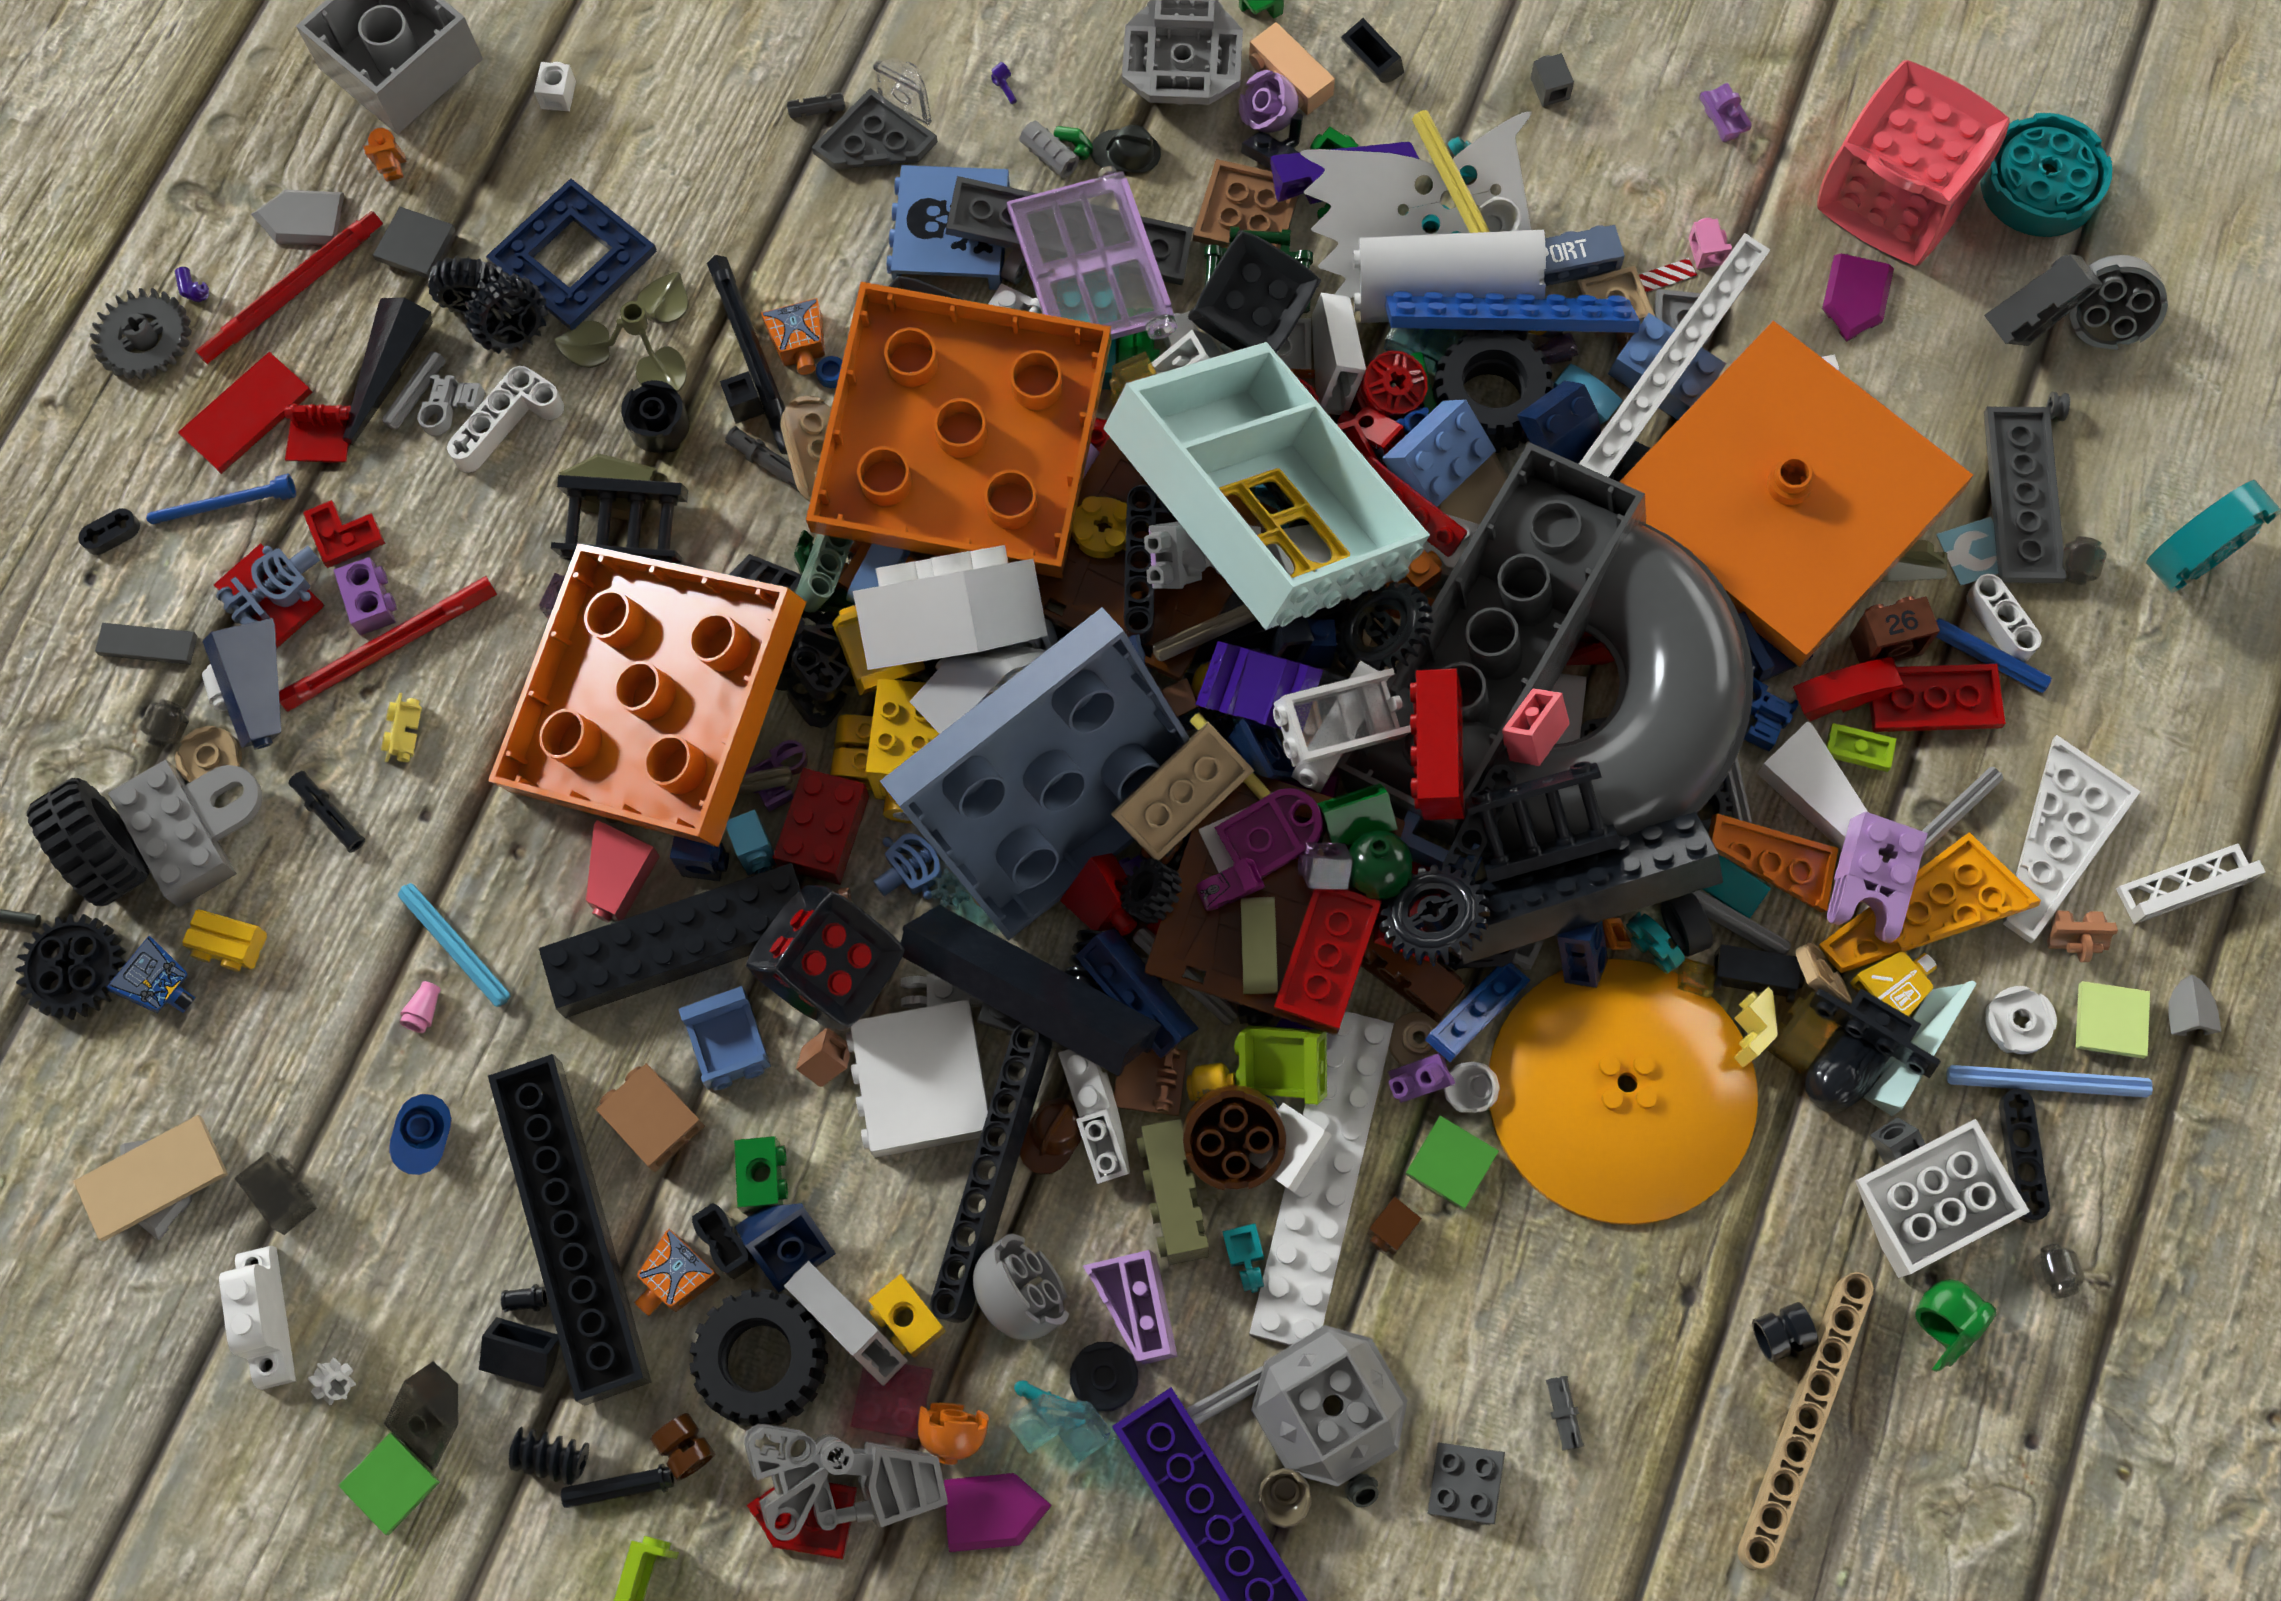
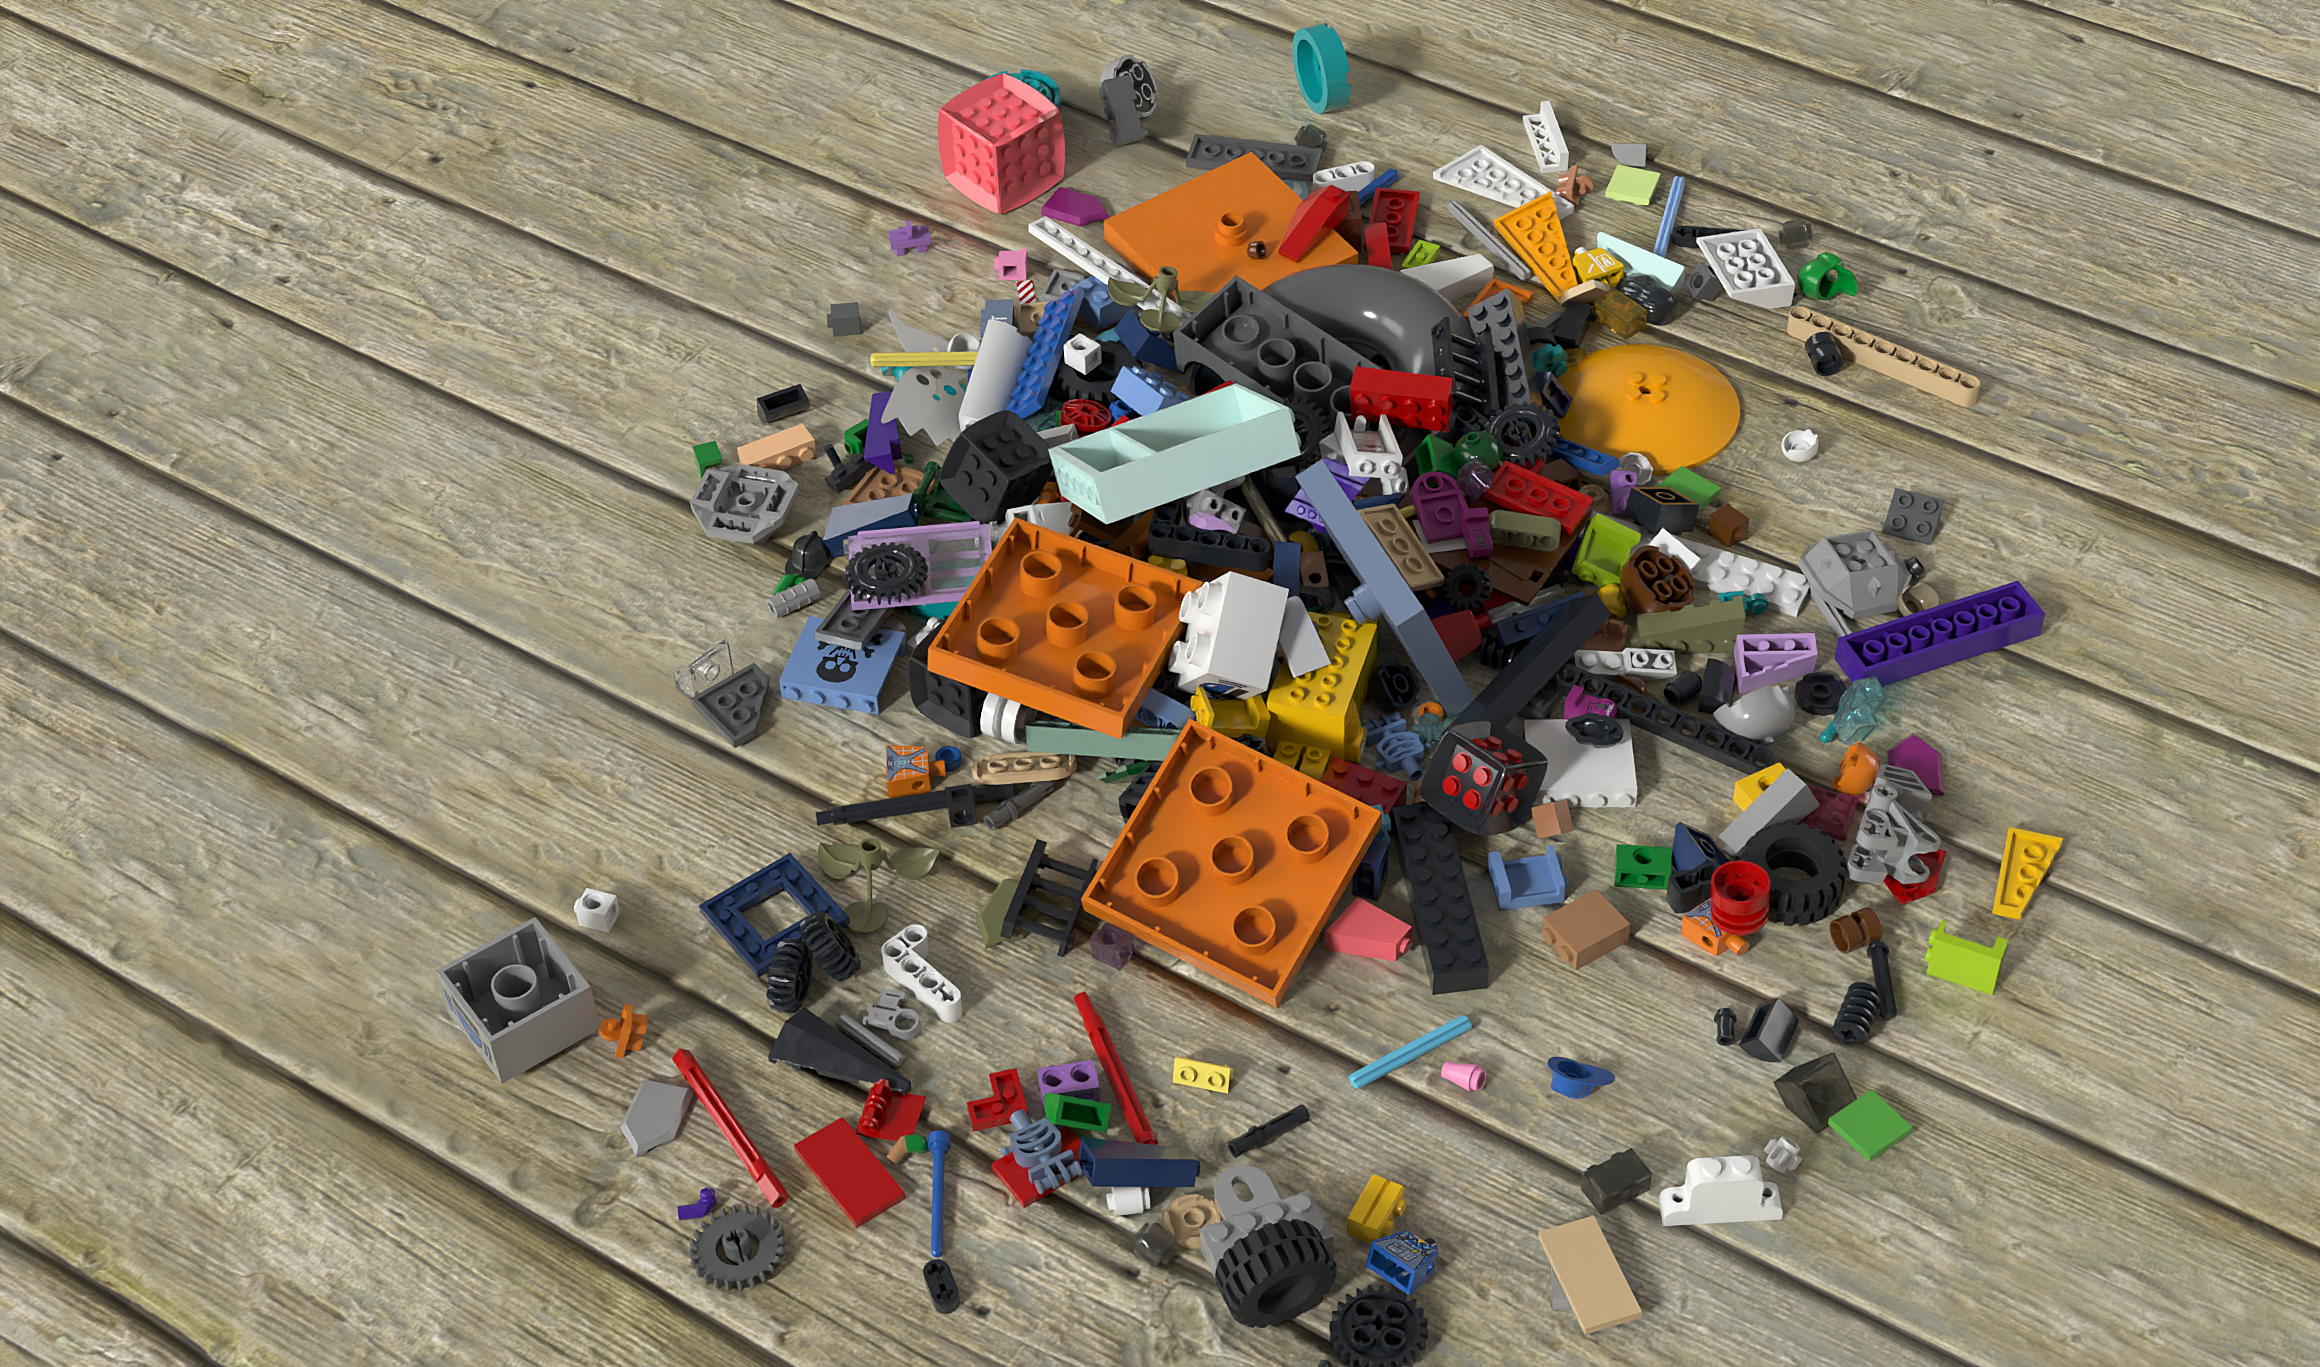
camera: 80 degrees left, 25 degrees down
dark grey tile [95,623,198,665] -> none
dark grey tile [373,206,455,279] -> none
black brick [488,1054,652,1406] -> none
black brick [621,380,690,453] -> none
dark grey axle [787,92,845,118] -> none
dark purple hand [991,62,1017,104] -> none
lavender cylinder [1239,70,1298,133] -> none
coral brick [1502,688,1570,766] -> none
dark grey pin [1546,1376,1584,1451] -> none
light yellow slope [1734,987,1778,1067] -> none
black bracket [1809,989,1941,1078] -> none
lavender brick [1827,811,1928,943] -> none
white plate [1985,986,2057,1054] -> none
dark grey bush [2046,392,2070,421] -> none
none -> slope [822,493,922,558]
none -> black gear [844,542,928,605]
none -> arm [886,1134,928,1165]
none -> green brick [1044,1093,1111,1133]
none -> white brick [1064,333,1102,375]
none -> olive plant [1107,266,1216,333]
none -> reddish brown hinge [1246,241,1266,260]
none -> red wedge [1278,184,1350,263]
none -> magenta leg [1563,685,1618,720]
none -> black arm [1565,713,1624,748]
none -> black brick [1625,487,1700,535]
none -> black brick [1664,670,1702,706]
none -> black brick [1698,658,1737,715]
none -> red wheel [1710,860,1770,936]
none -> white hair [1781,429,1819,463]

